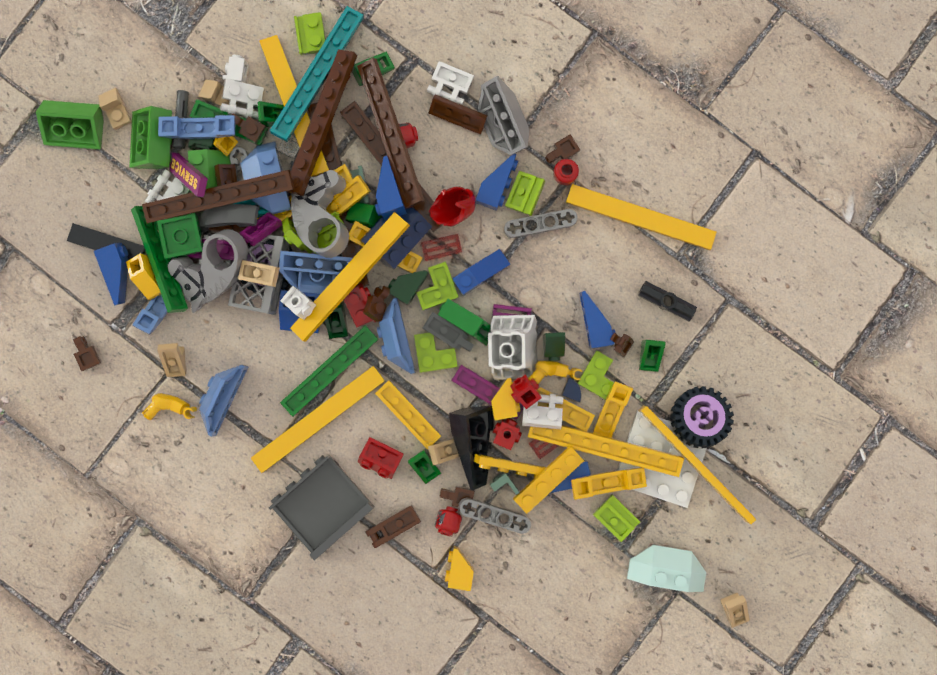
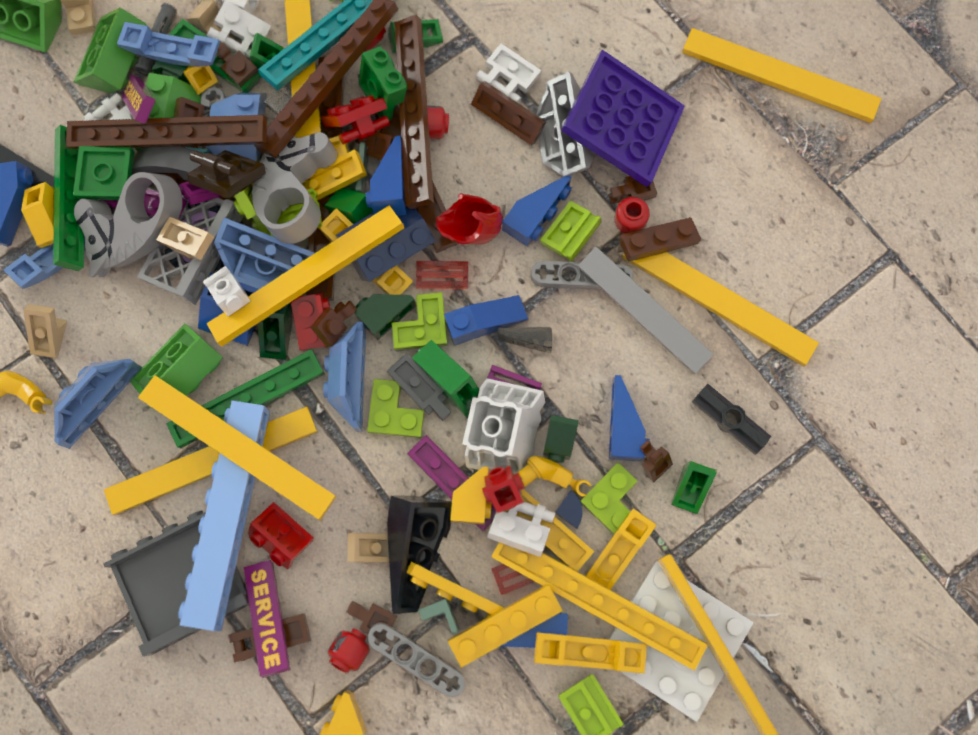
camera: 15 degrees right, 10 degrees down
yellow plate [375,380,441,449] -> none
green slope [408,449,441,484] -> none
red brick [493,418,522,450] -> none
wheel [670,386,734,448] -> none
none -> bright green slope [129,323,223,396]
none -> yellow tile [138,375,337,521]
none -> light blue brick [178,401,270,632]
none -> dark brown plate [187,150,266,198]
none -> magenta tile [244,560,291,678]
none -> red plate [320,95,390,145]
none -> reddish brown plate [355,131,395,160]
none -> green plate [358,46,407,121]
none -> clear smoke slope [498,327,552,353]
none -> dark purple plate [560,49,685,187]
none -> light grey tile [577,246,714,374]
none -> reddish brown plate [619,217,701,262]
none -> yellow tile [682,28,882,123]

